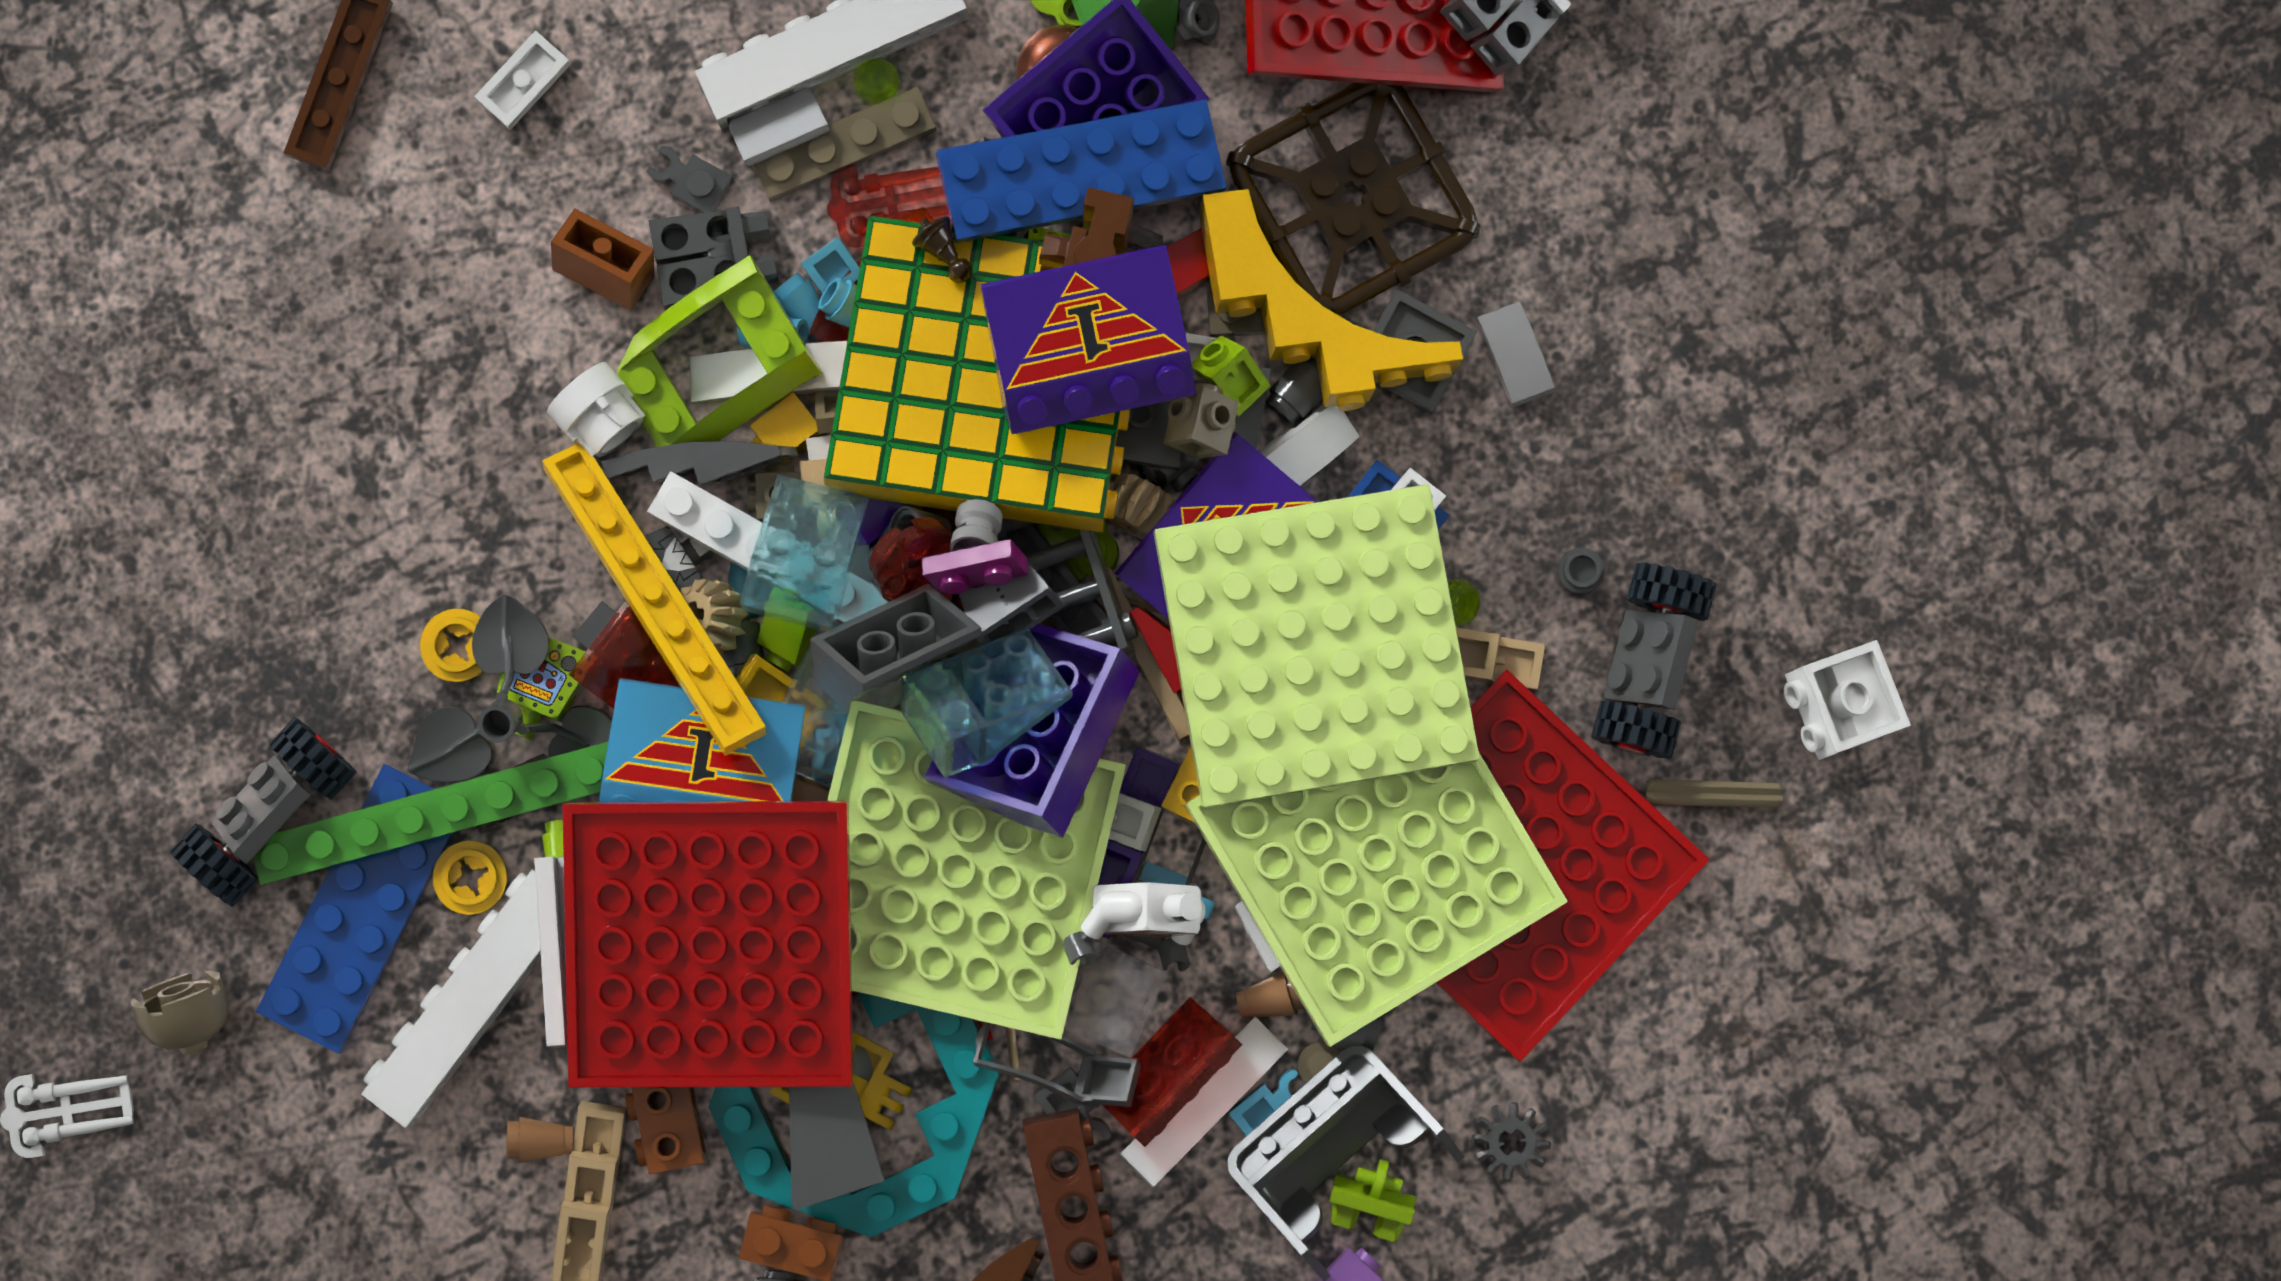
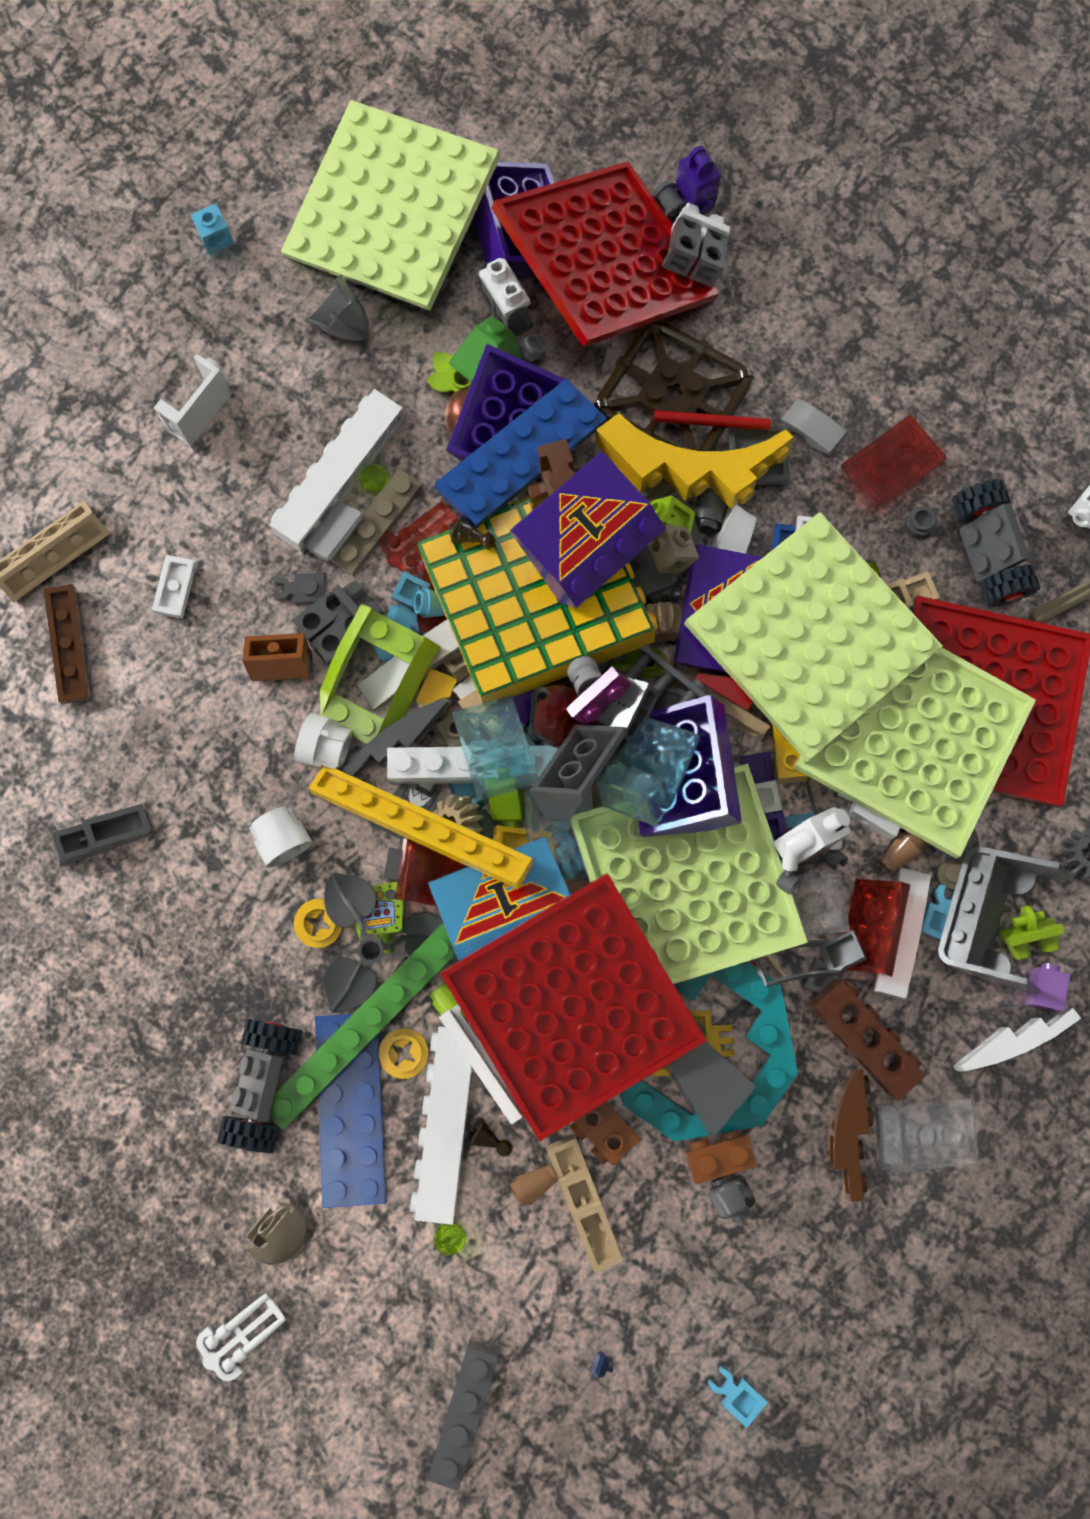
camera: 30 degrees left, 5 degrees down
none -> dark grey slope [51,804,152,867]
none -> white piece [249,806,313,868]
none -> clear neon green plate [434,1222,466,1255]
none -> dark brown piece [466,1118,513,1157]
none -> red bar [653,410,771,430]
none -> clear red plate [841,414,947,512]

